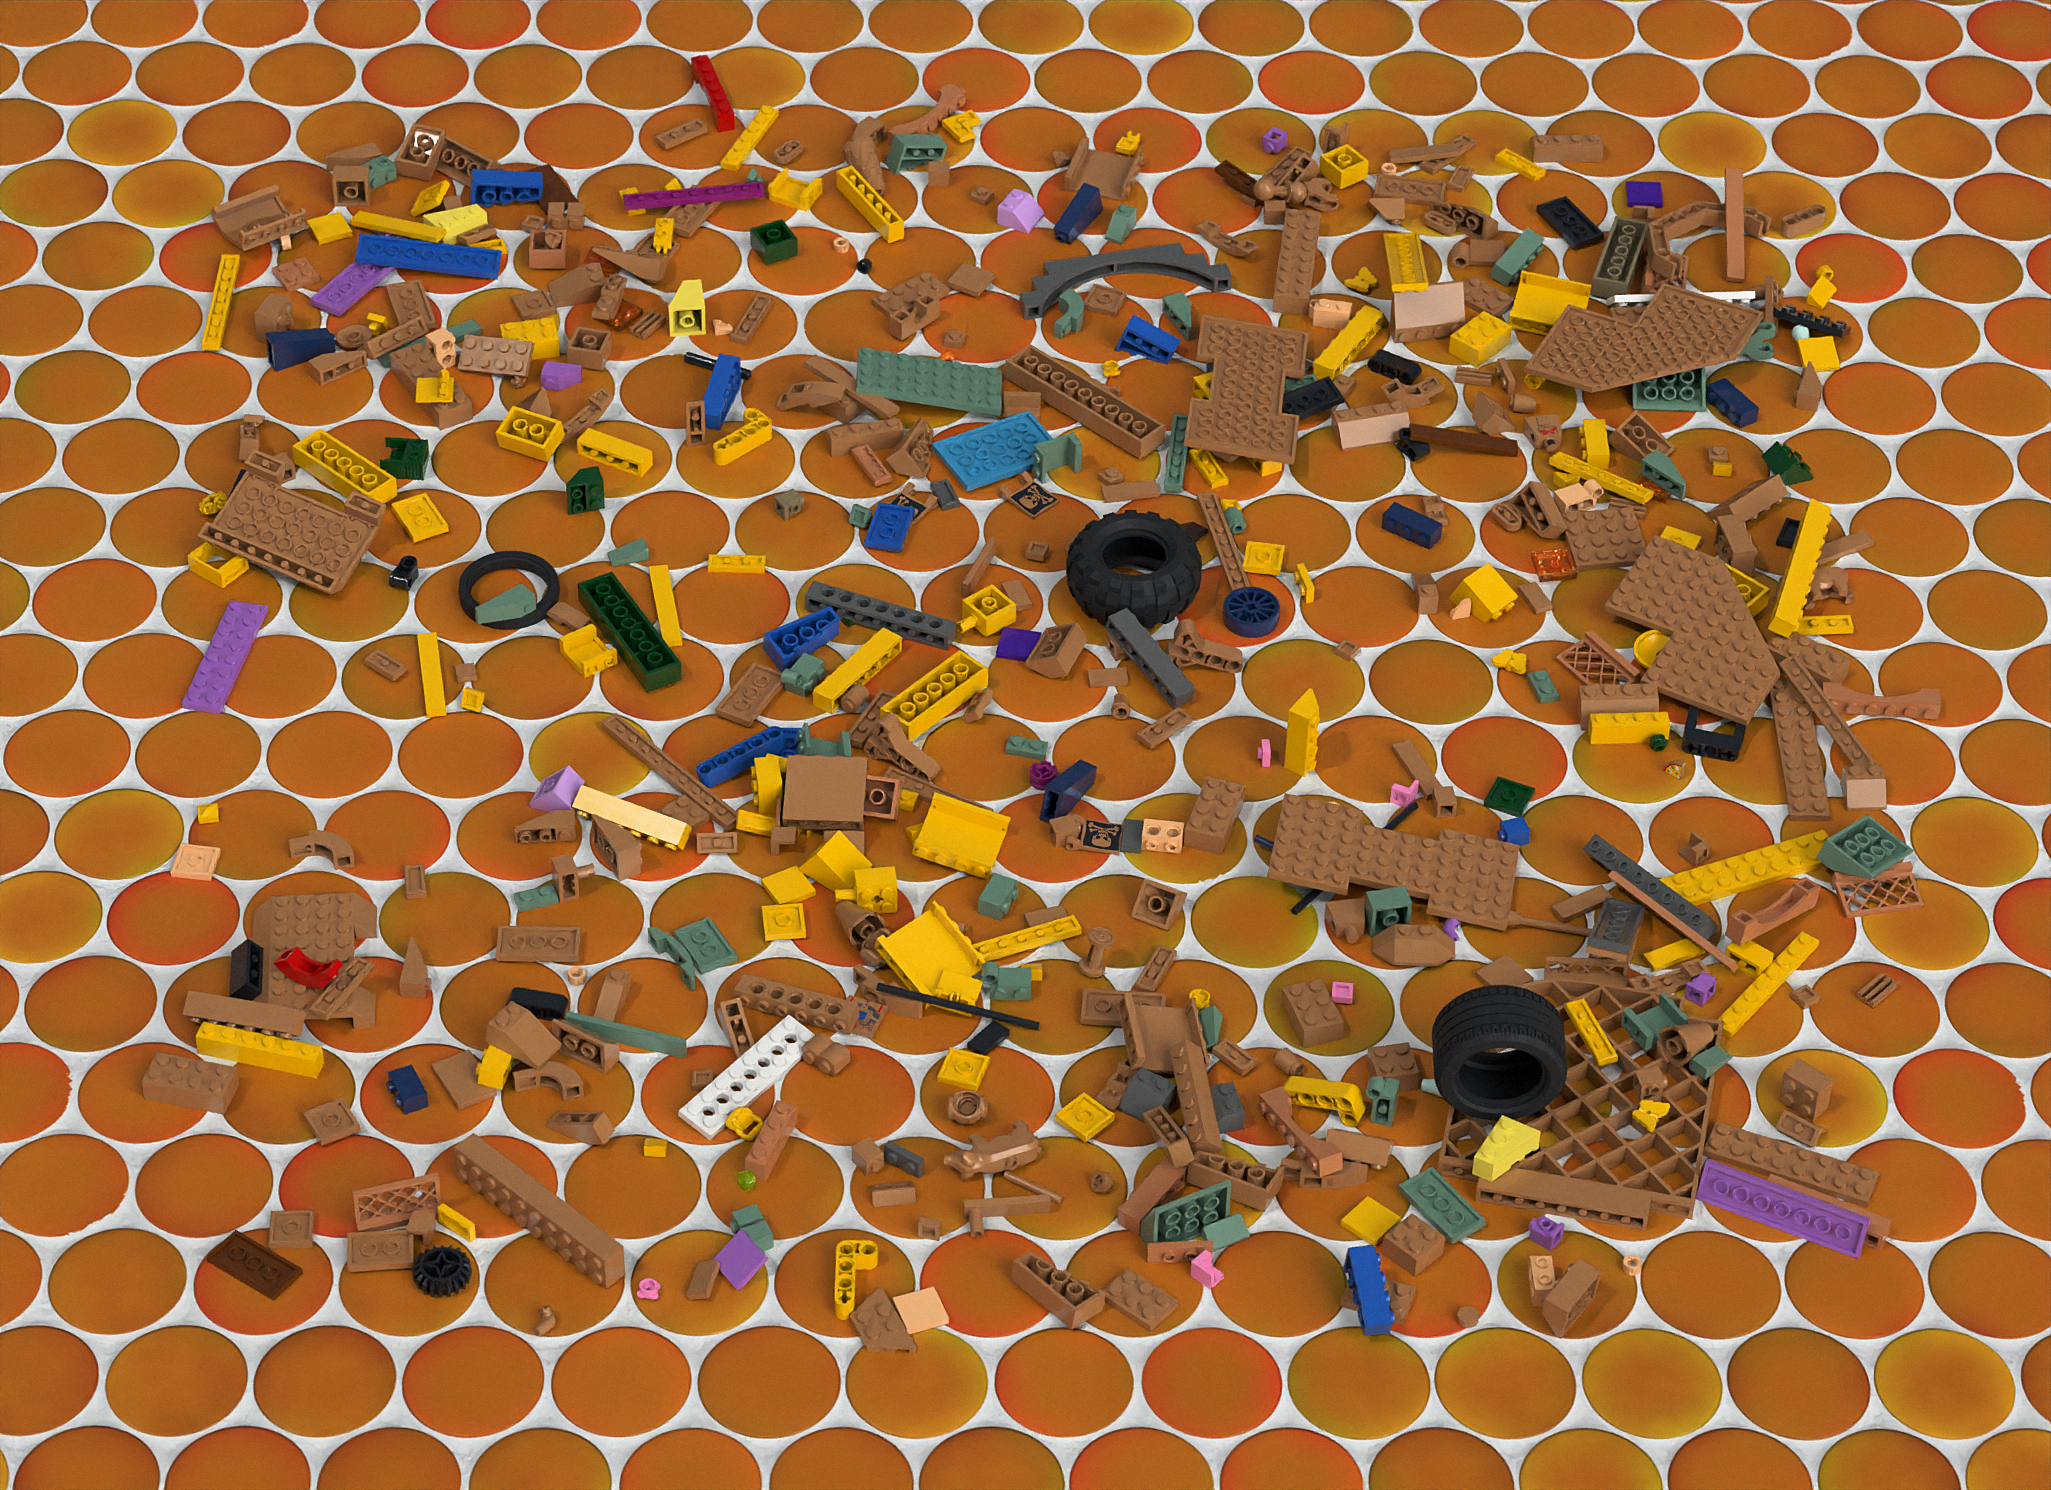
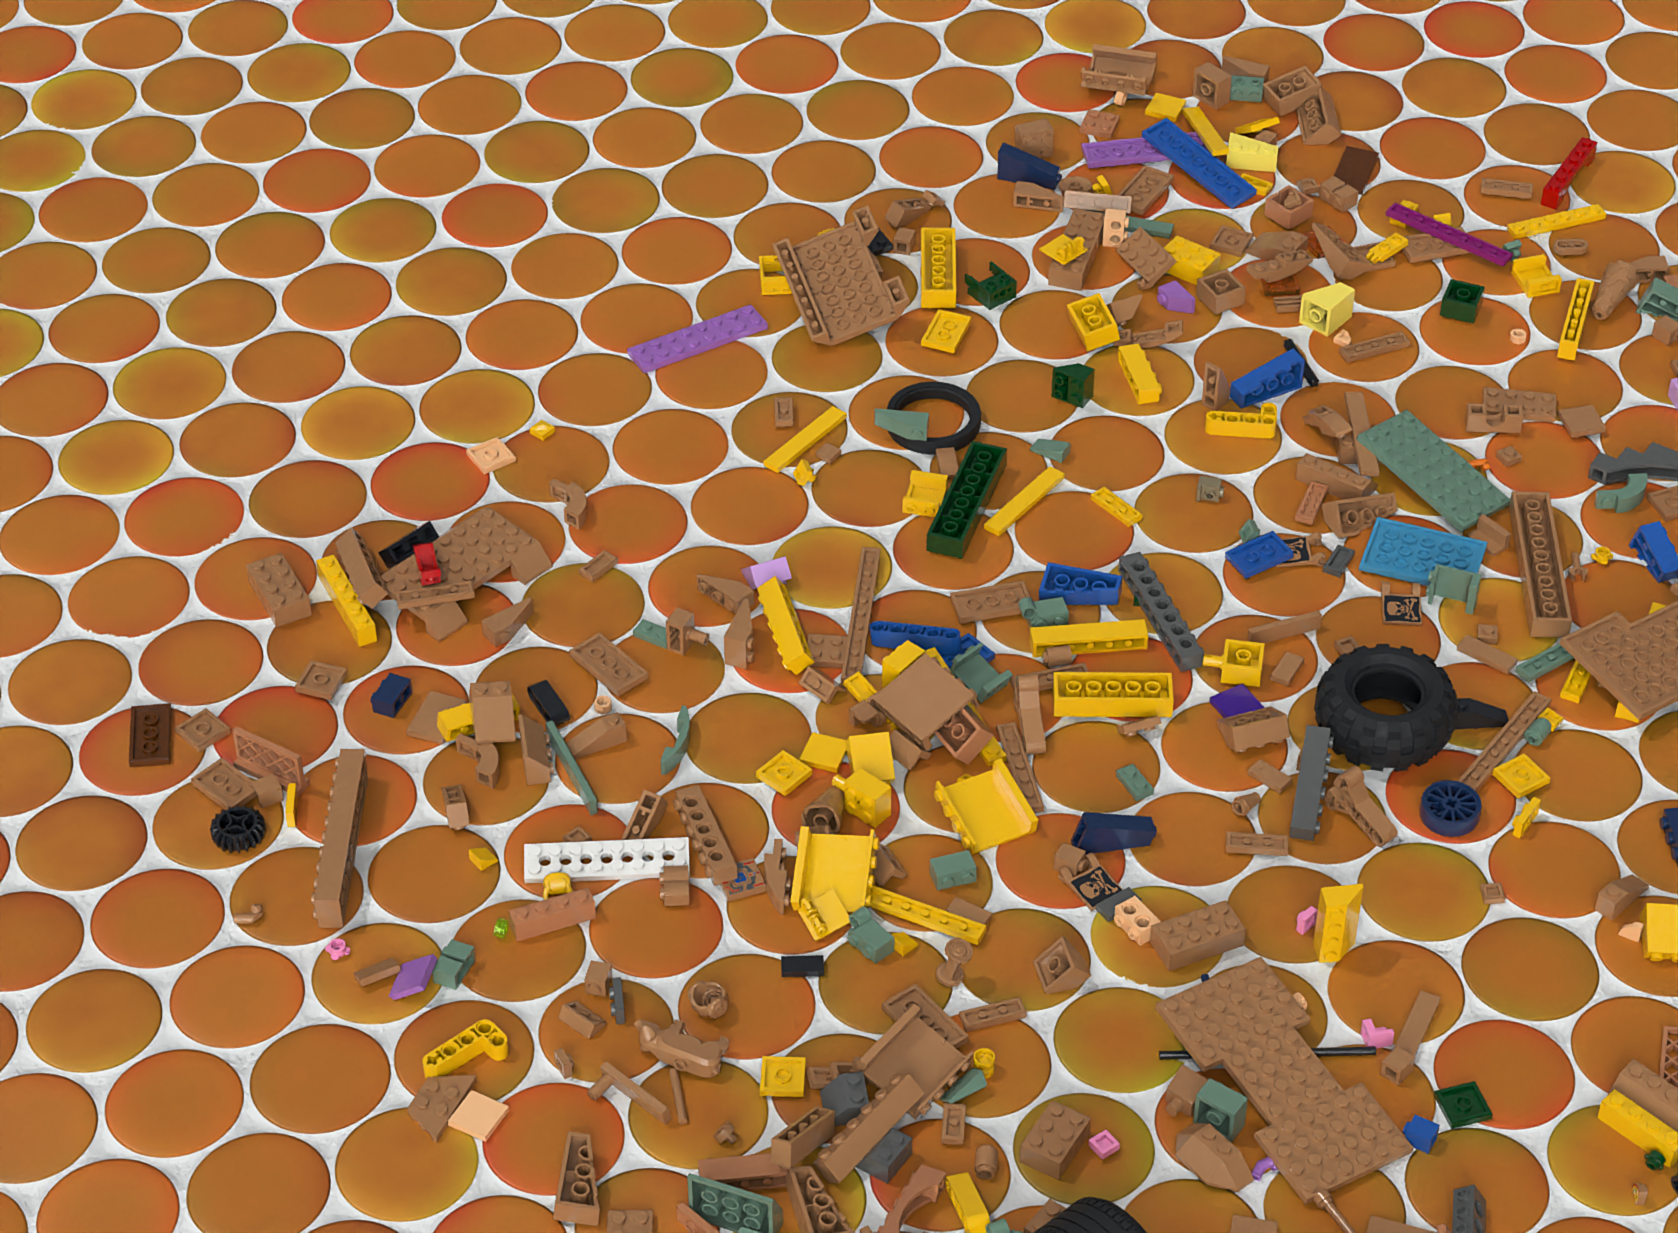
camera: 50 degrees right, 0 degrees up
yellow plate [201,254,241,351] -> none
black piece [389,555,419,591] -> none
medium nougat plate [457,223,497,246] -> none
blue wedge [469,169,543,207] -> none
sand green tile [673,917,738,975] -> none
black hinge [857,258,872,274] -> none
black piece [876,982,1040,1030] -> none
yellow tile [937,1047,990,1091] -> none
magenta wheel [1030,761,1057,791] -> none
yellow animal [1492,649,1527,674] -> none
sand green plate [1527,670,1559,704] -> none

